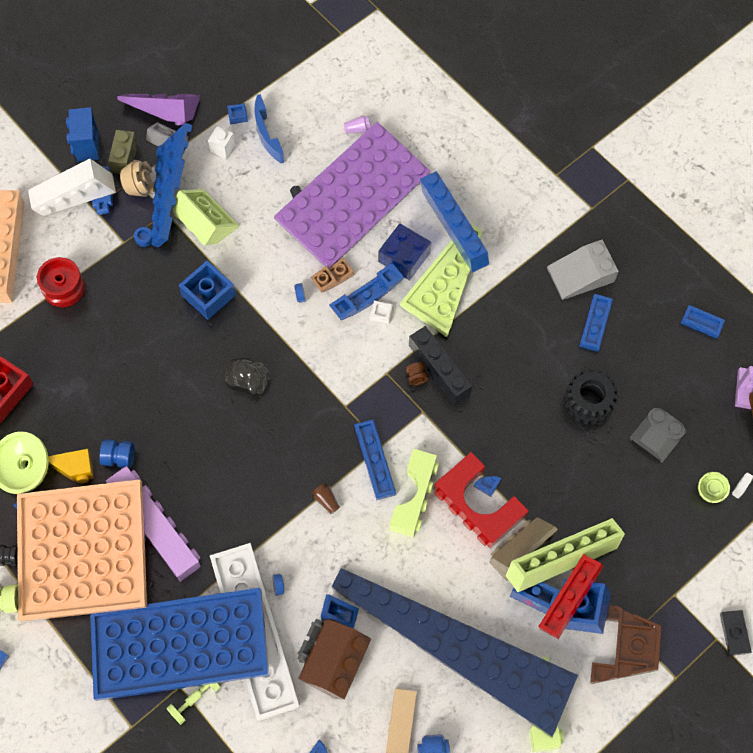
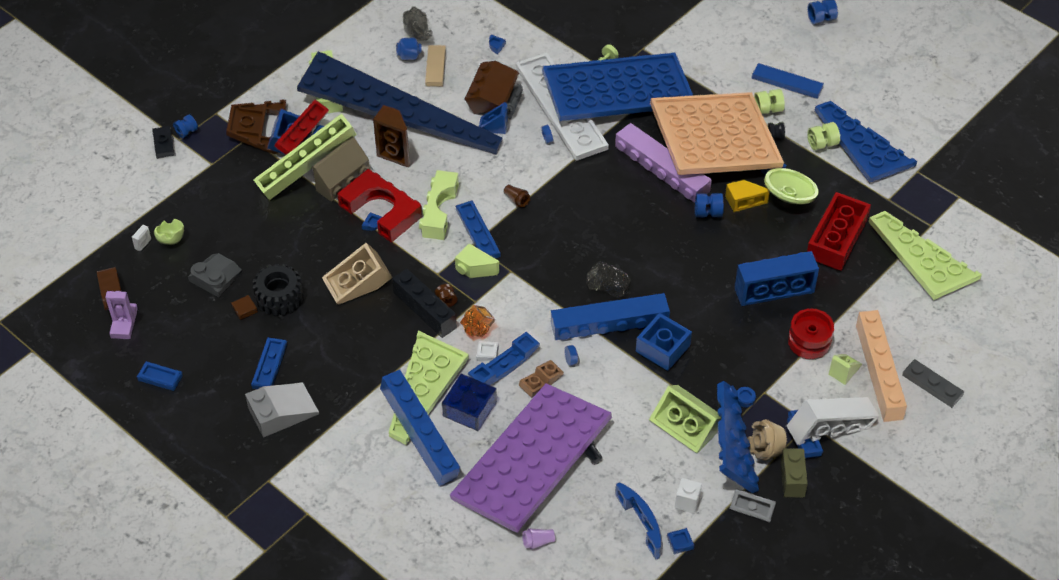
camera: 175 degrees right, 15 degrees down
blue brick [66,107,100,162] -> none
medium lavender wedge [117,94,200,125] -> none
none -> blue wheel [173,114,198,138]
none -> reddish brown tile [231,295,258,320]
none -> tan slope [322,243,393,305]
none -> reddish brown slope [373,105,410,168]
none -> yellowish green slope [455,244,499,278]
none -> clear orange brick [460,305,496,337]
none -> blue brick [550,293,670,340]
none -> blue brick [735,251,819,306]
none -> yellowish green slope [829,354,862,385]

